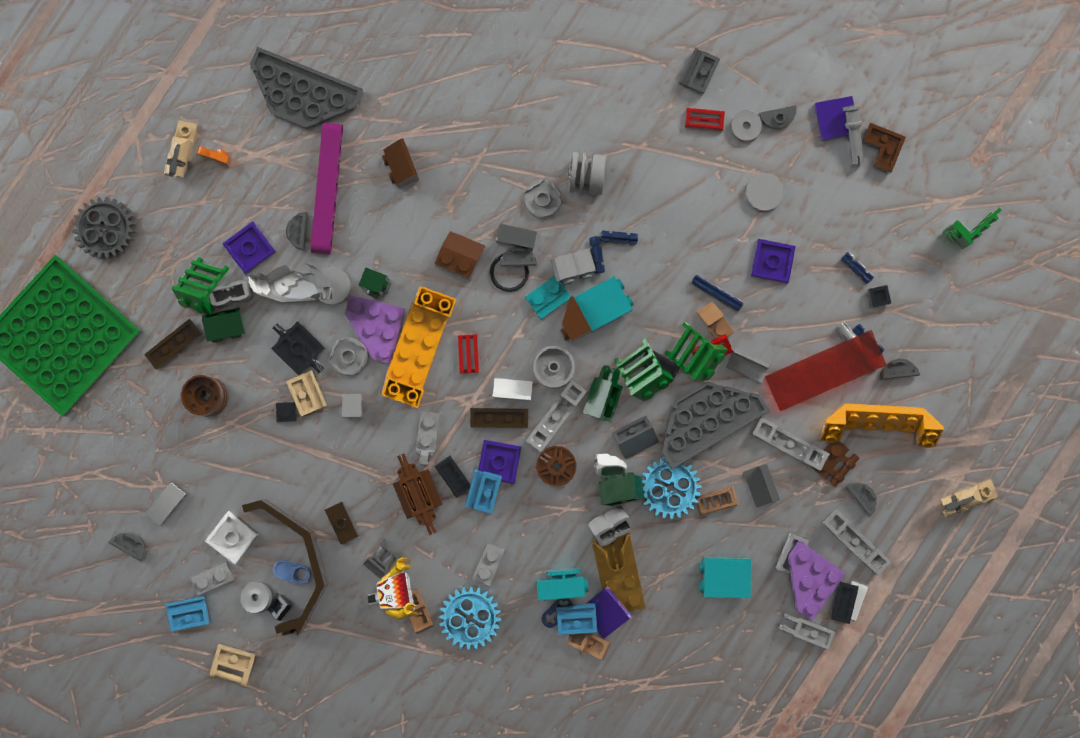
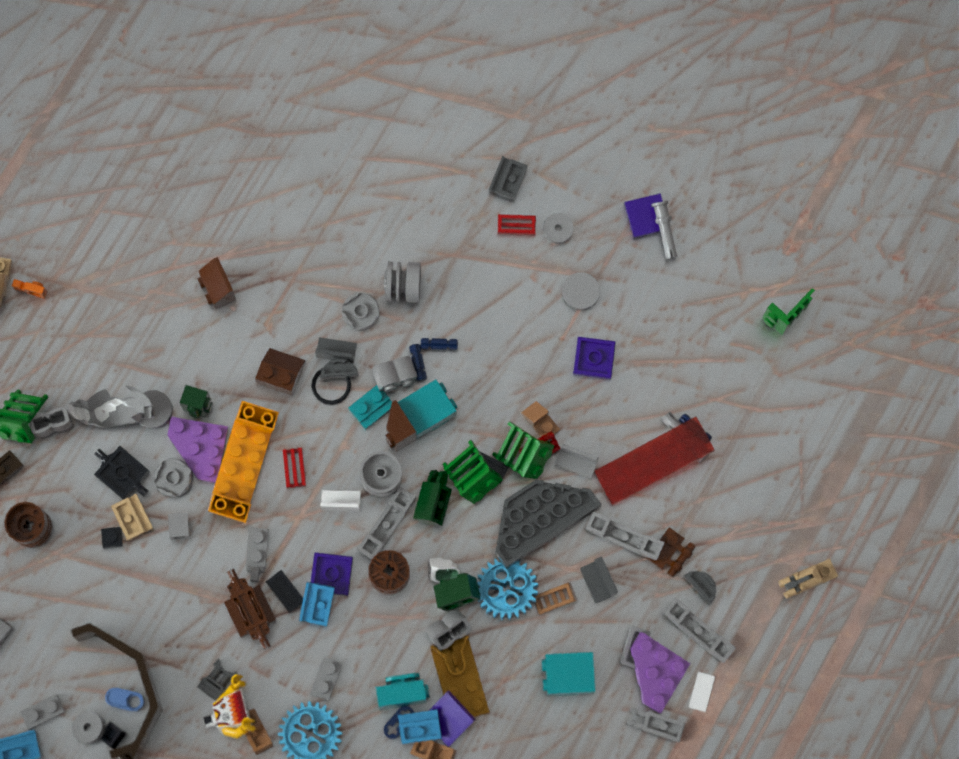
camera: 10 degrees left, 10 degrees down
dark green brick [202,307,245,343] -> none
white tile [205,511,259,565] -> none
dark purple tile [222,221,276,275] -> none
dark grey plate [250,47,363,129] -> none
dark grey plate [286,212,308,251] -> none
magenta beam [311,123,343,255] -> none
dark brown plate [325,502,358,544] -> none
dark brown plate [470,408,528,428] -> none
dark grey panel [612,416,659,459] -> none
dark blue axle [691,275,743,311] -> none
dark grey plate [758,105,796,129] -> none
light orange slope [820,403,944,448] -> none
black plate [831,581,859,624] -> none
dark blue axle [841,252,874,284] -> none
reddish brown plate [862,123,906,173] -> none
black plate [868,285,892,308] -> none
dark grey plate [881,359,920,380] -> none

